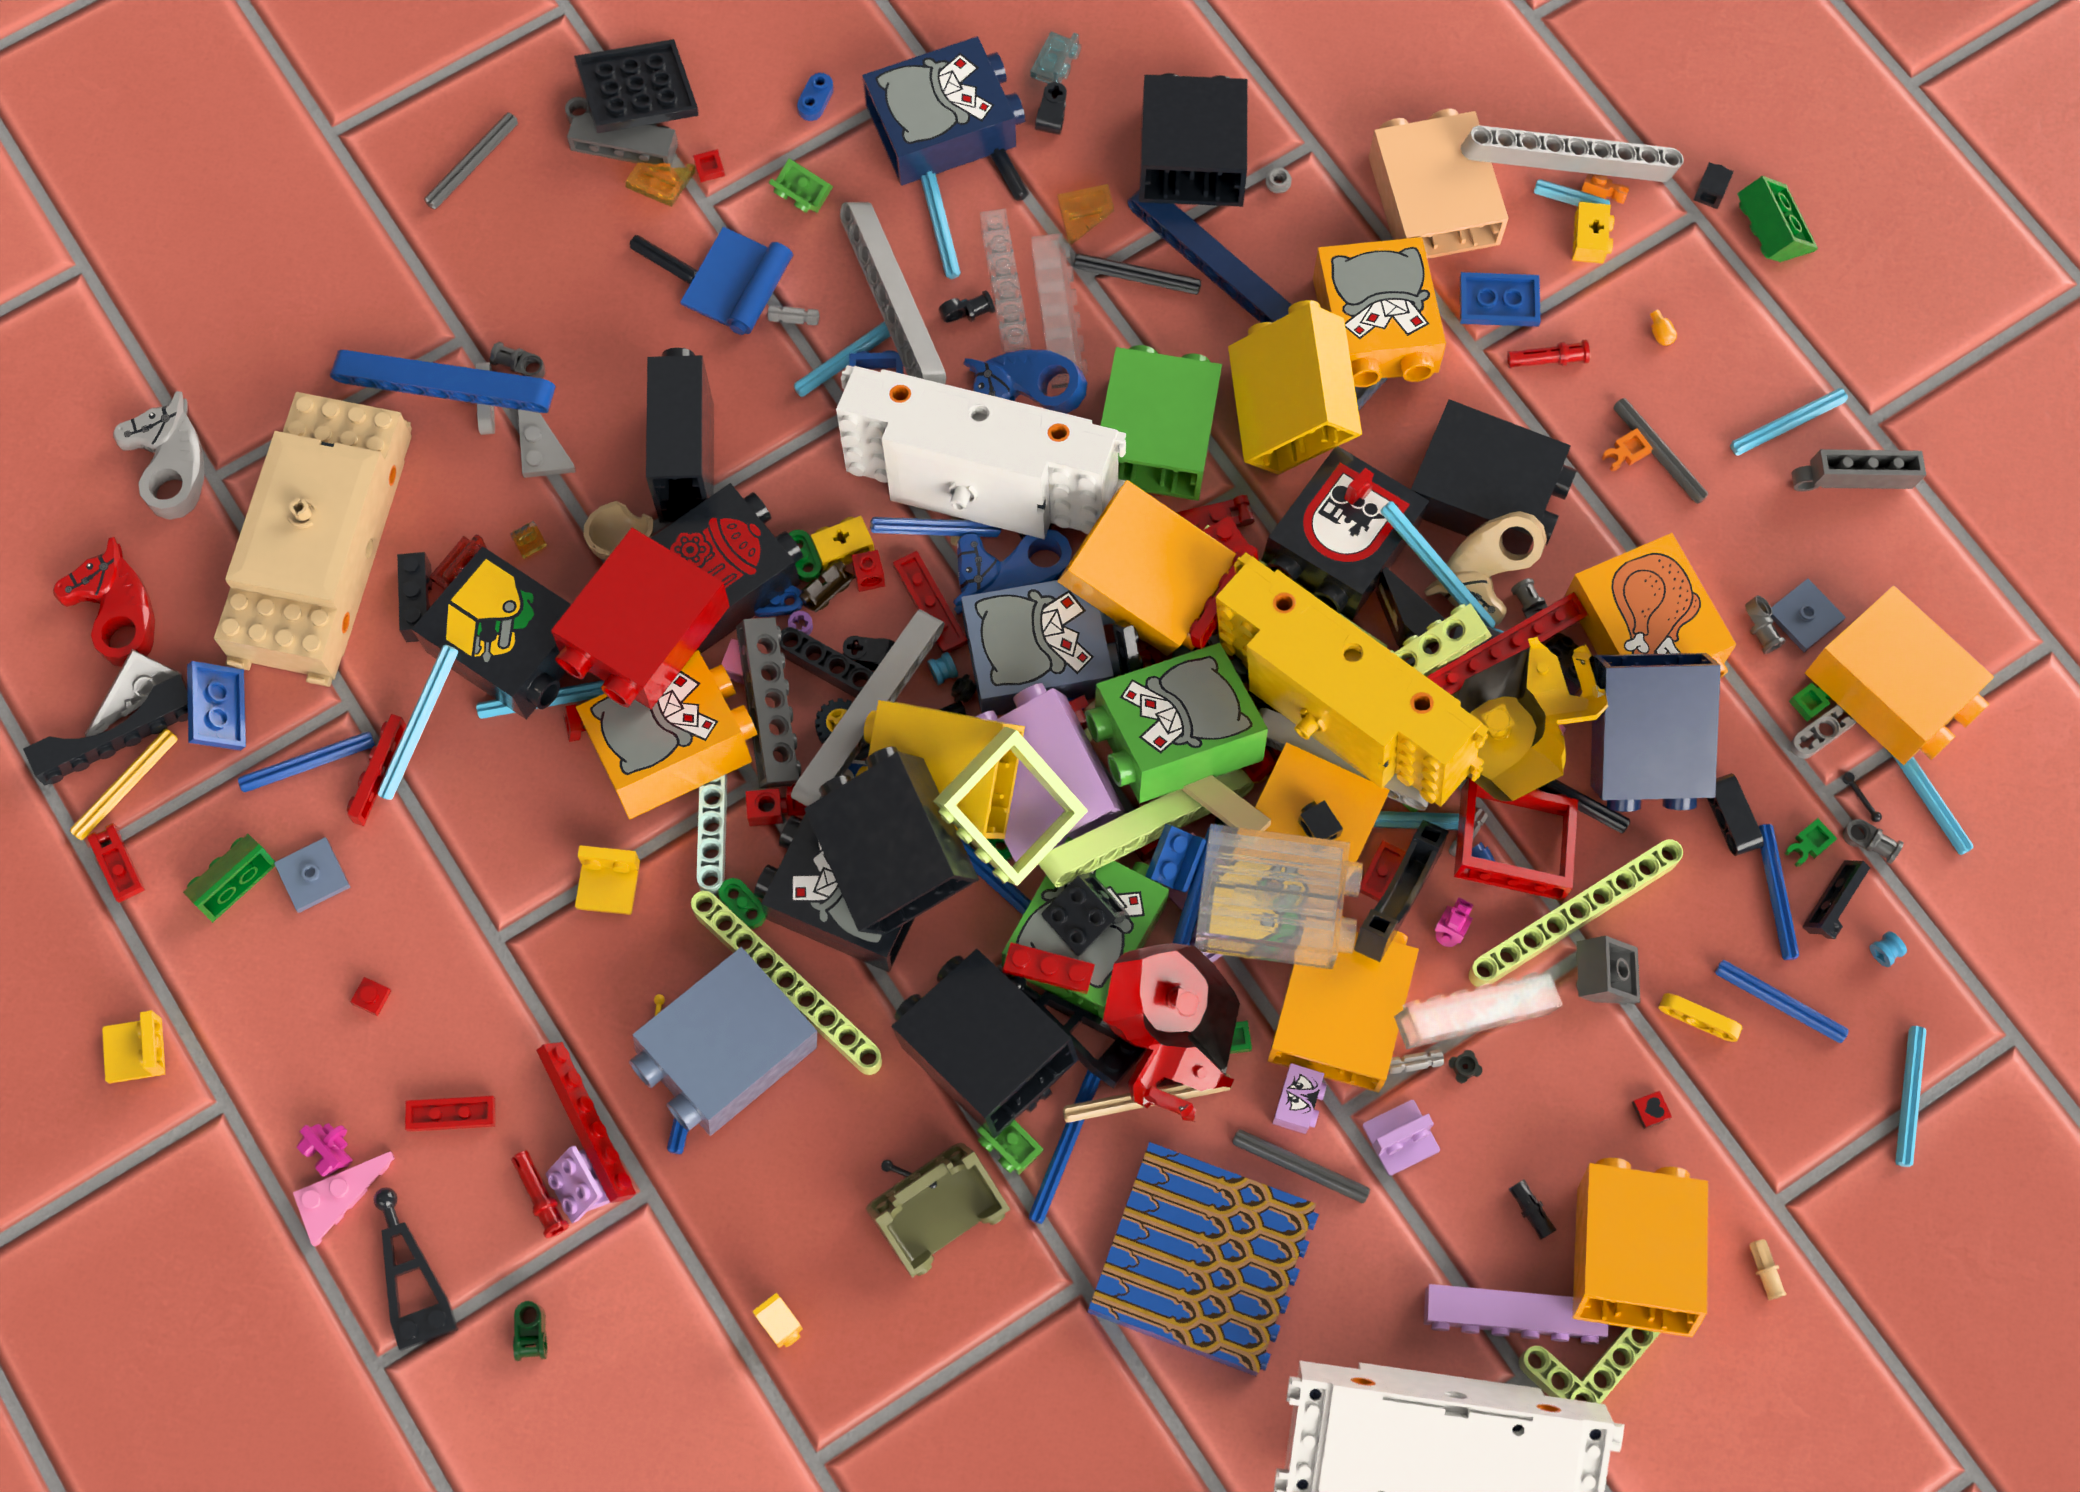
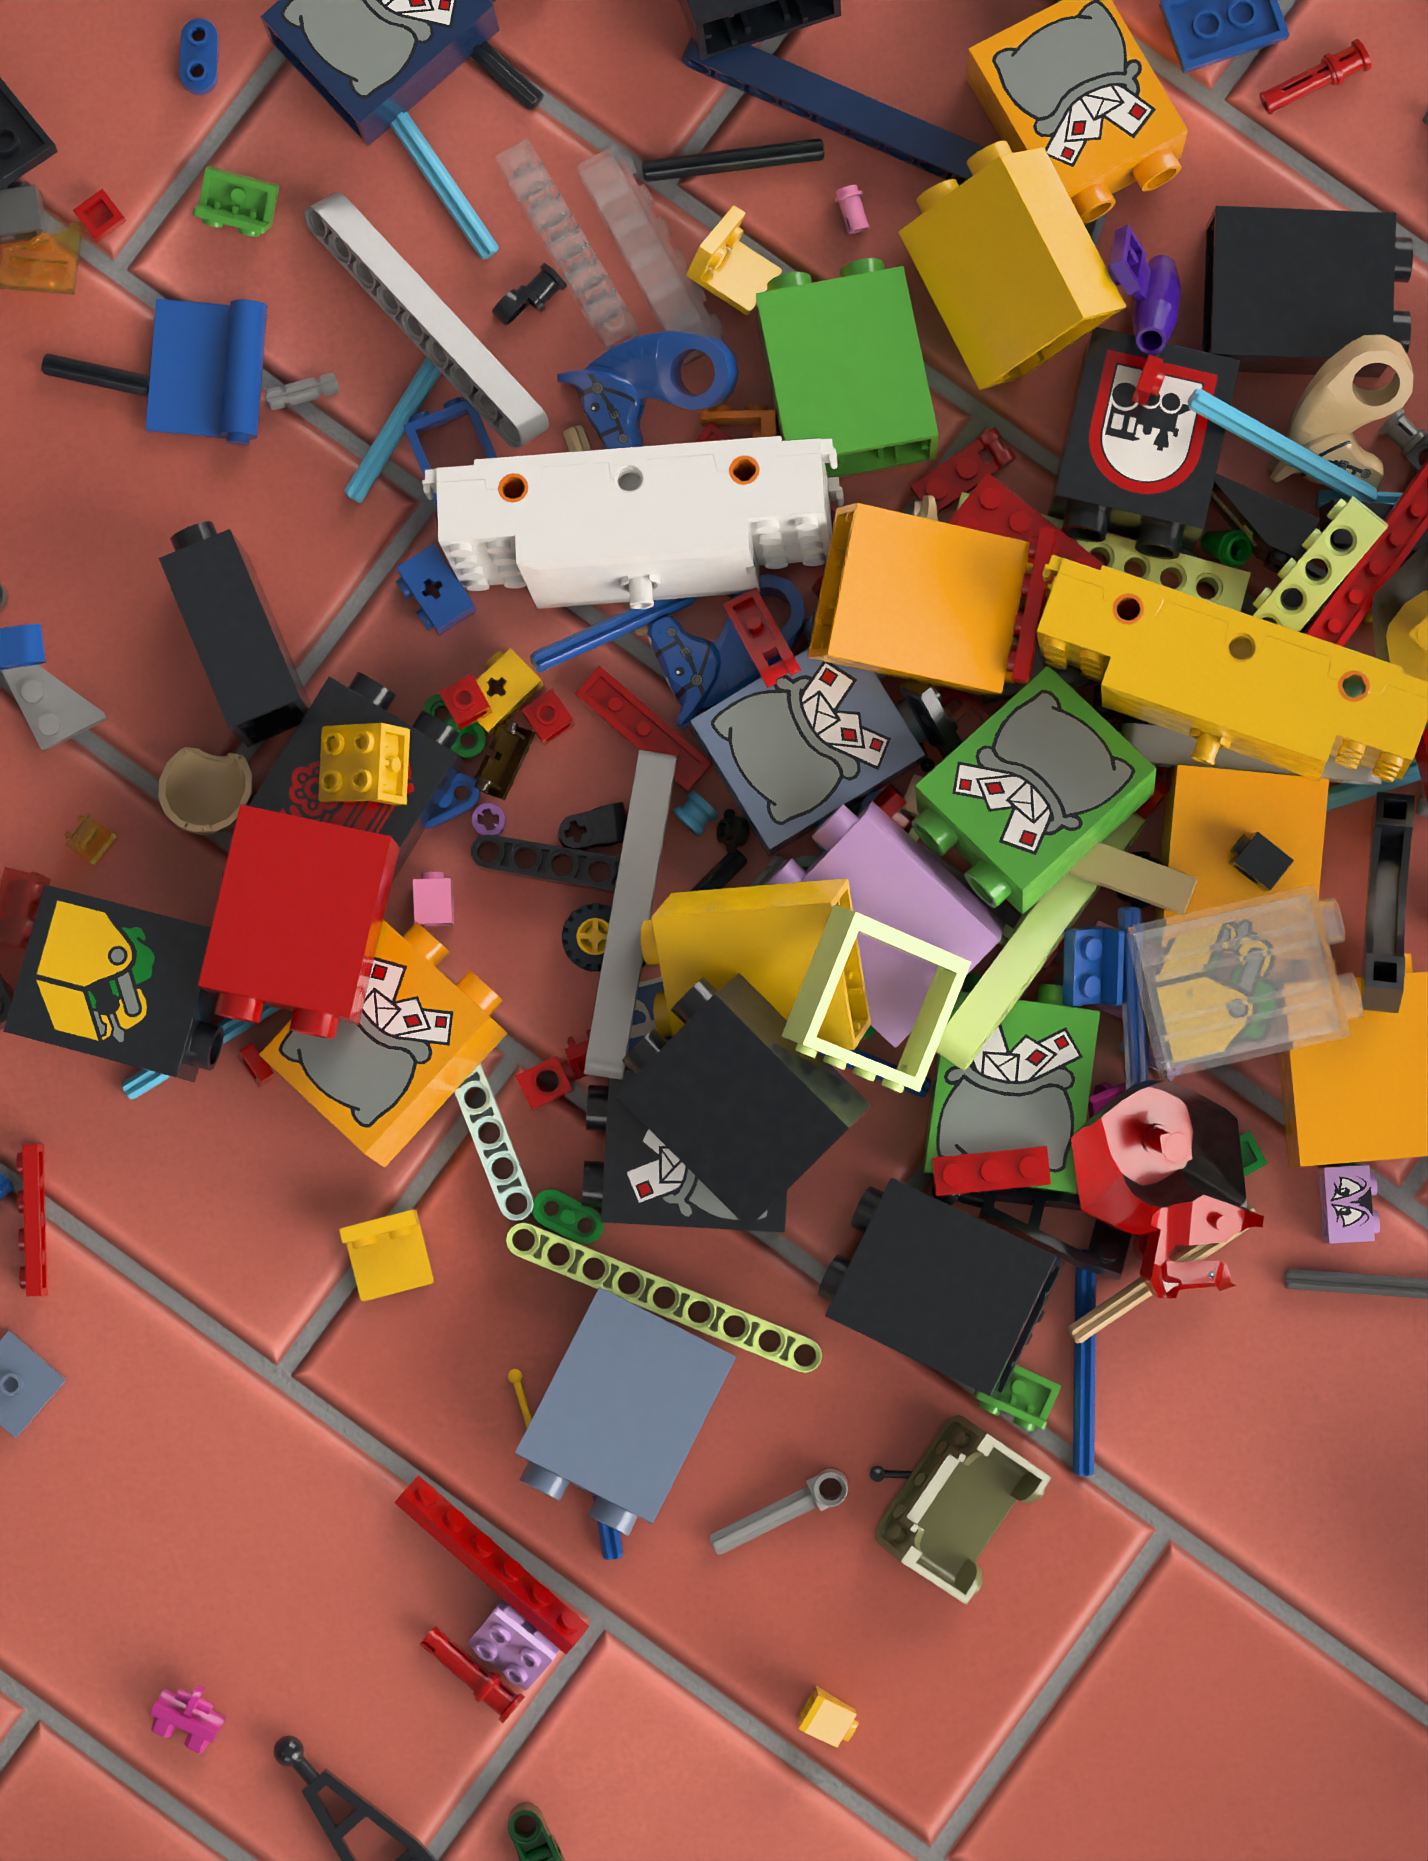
camera: 20 degrees left, 15 degrees up
bright pink wing [293,1151,395,1246] -> none
red plate [350,977,391,1016] -> none
axle [377,645,458,800] -> none
red plate [405,1096,495,1132] -> none
dark grey brick [736,617,801,788] -> none
black bracket [1041,872,1129,956] -> none
clear yellow wing [1057,184,1114,245] -> none
panel [1088,1142,1319,1376] -> none
red plate [1357,840,1406,902] -> none
none -> yellow bracket [318,723,410,805]
none -> blue brick [395,543,477,635]
none -> red brick [439,674,493,730]
none -> yellow bracket [686,205,782,315]
none -> light grey axle [709,1468,848,1554]
none -> red plate [723,588,801,688]
none -> bright pink pin [834,185,870,235]
none -> dark purple plate [1108,224,1181,354]
none -> green cone [1201,530,1252,567]

